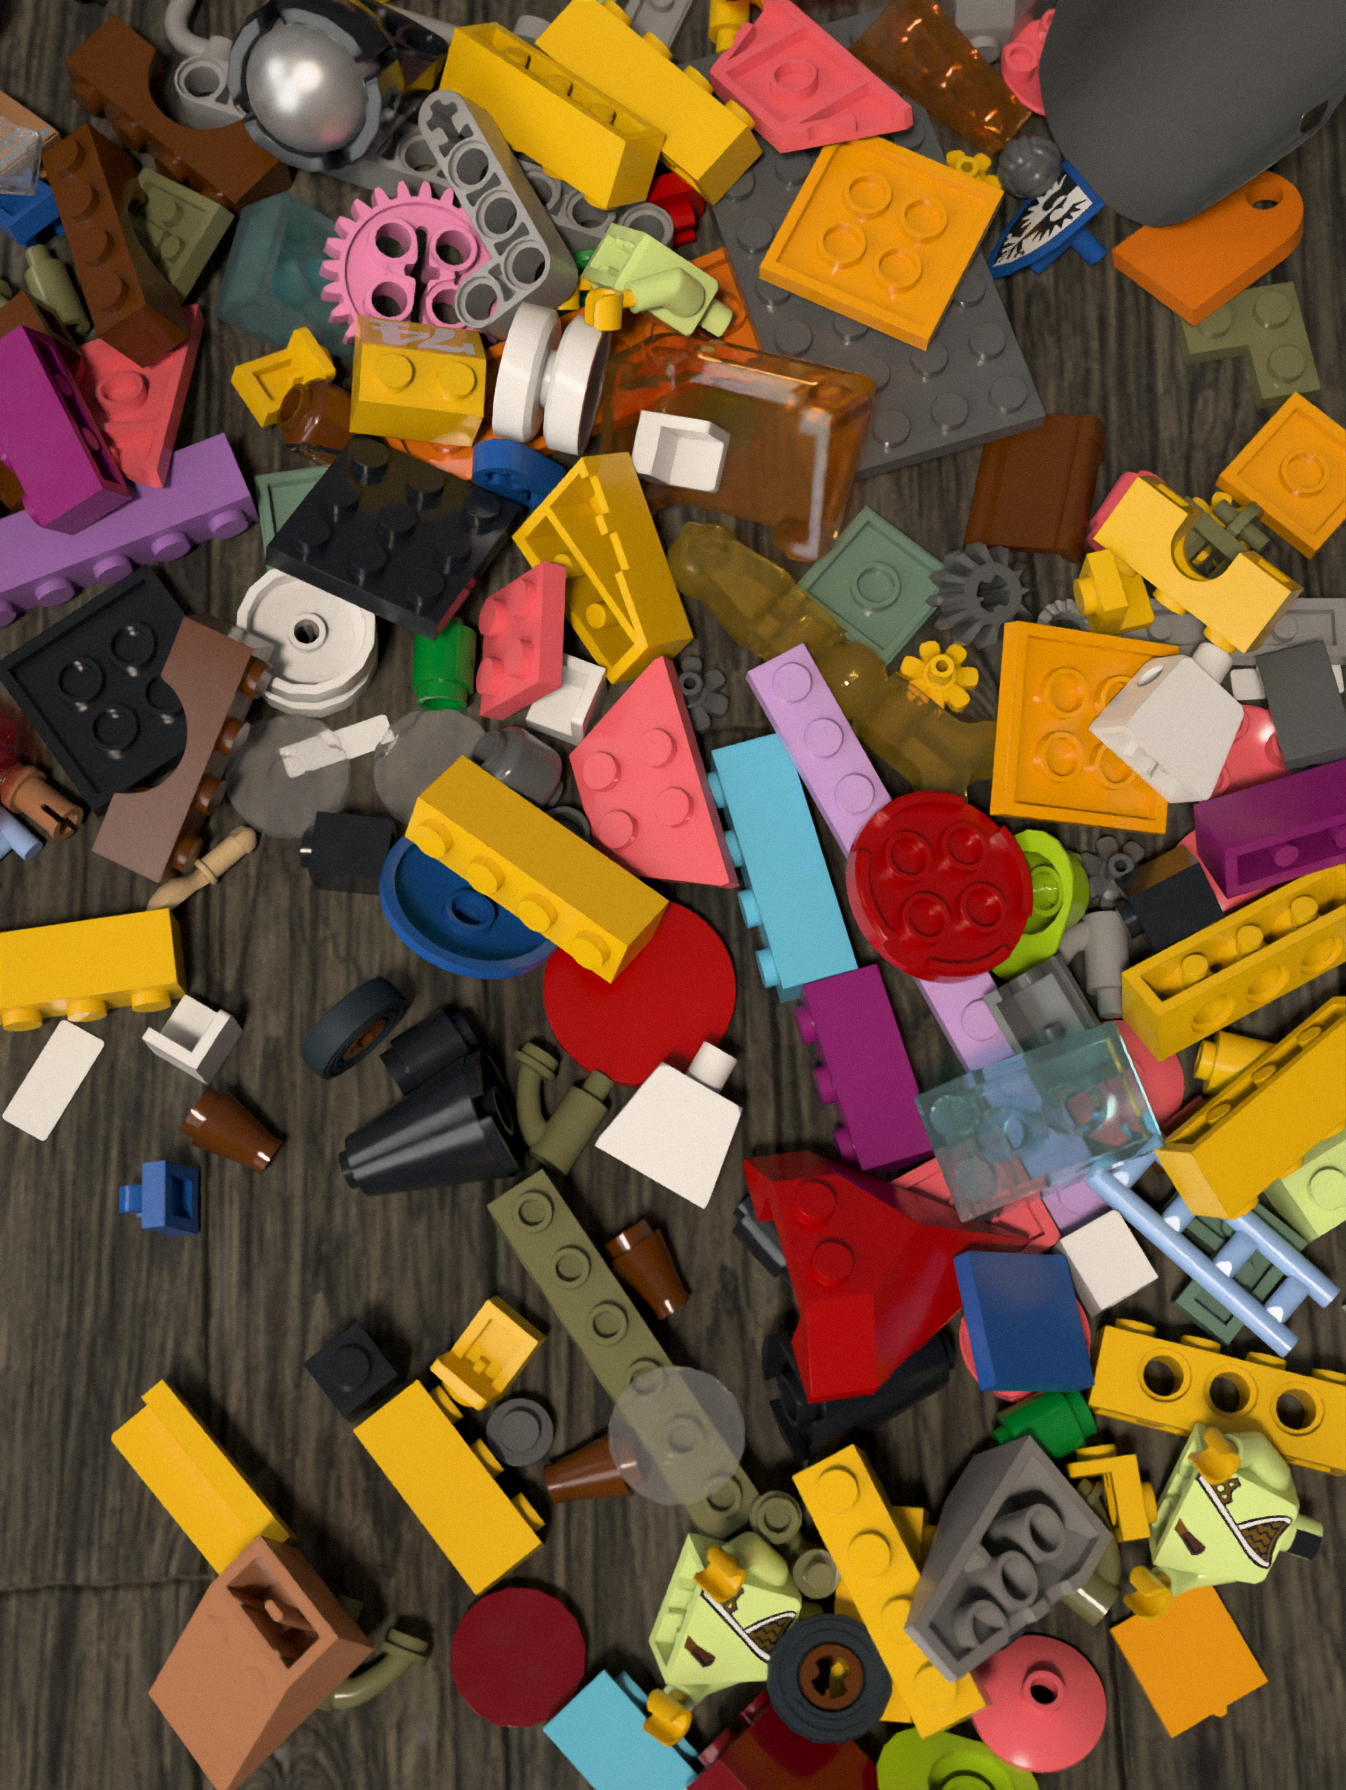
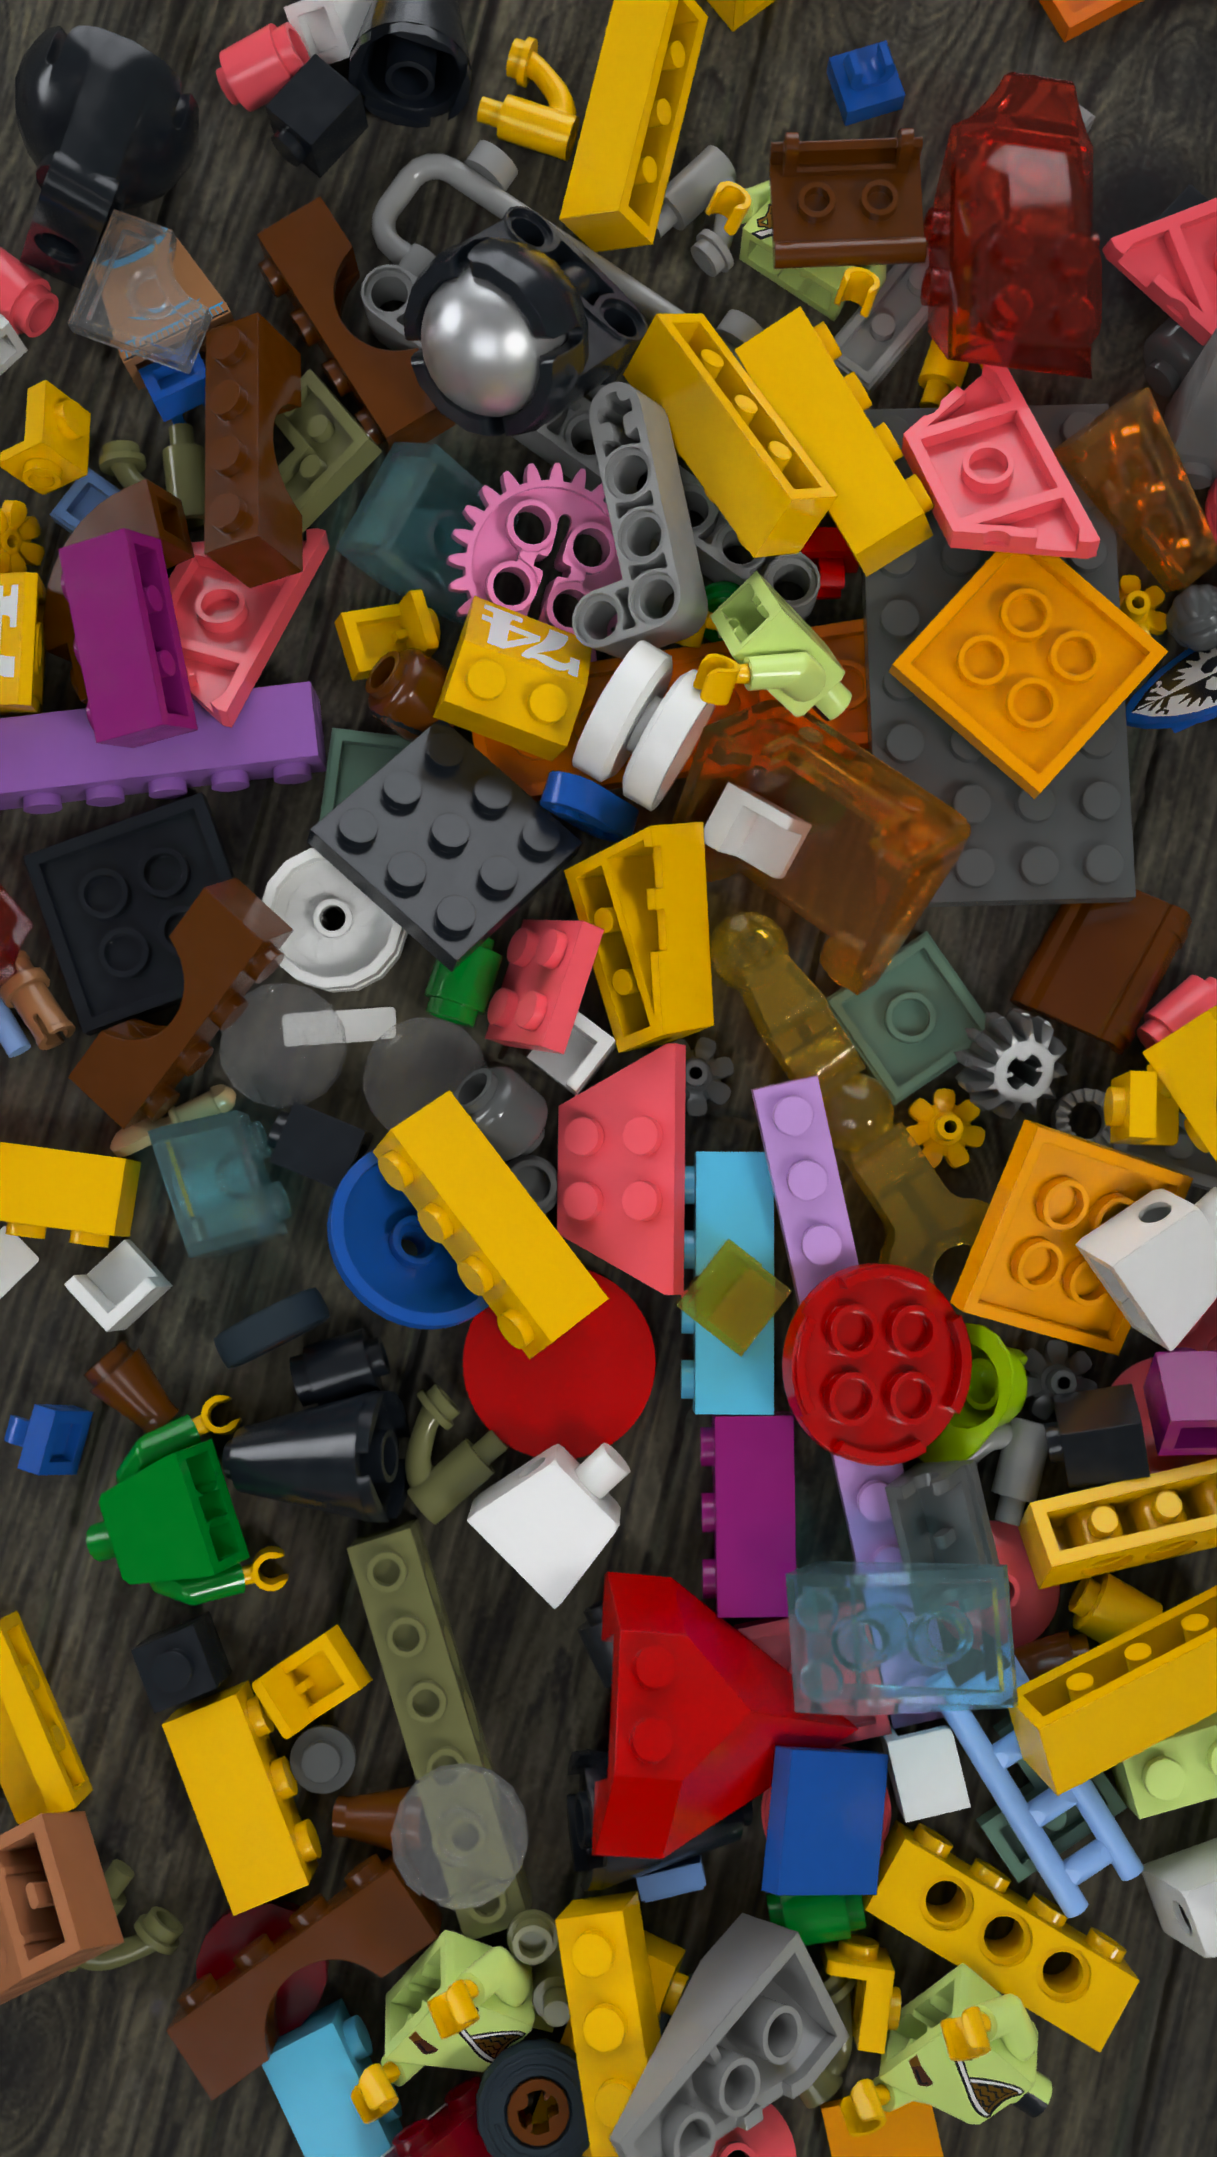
camera: 20 degrees right, 10 degrees up
reddish brown cone [601,1218,691,1321] -> none
none -> green torso [86,1395,289,1606]
none -> clear light blue slope [148,1110,292,1259]
none -> reddish brown arch [166,1852,444,2101]
none -> medium blue tile [636,1854,707,1903]
none -> clear yellow piece [674,1238,792,1357]

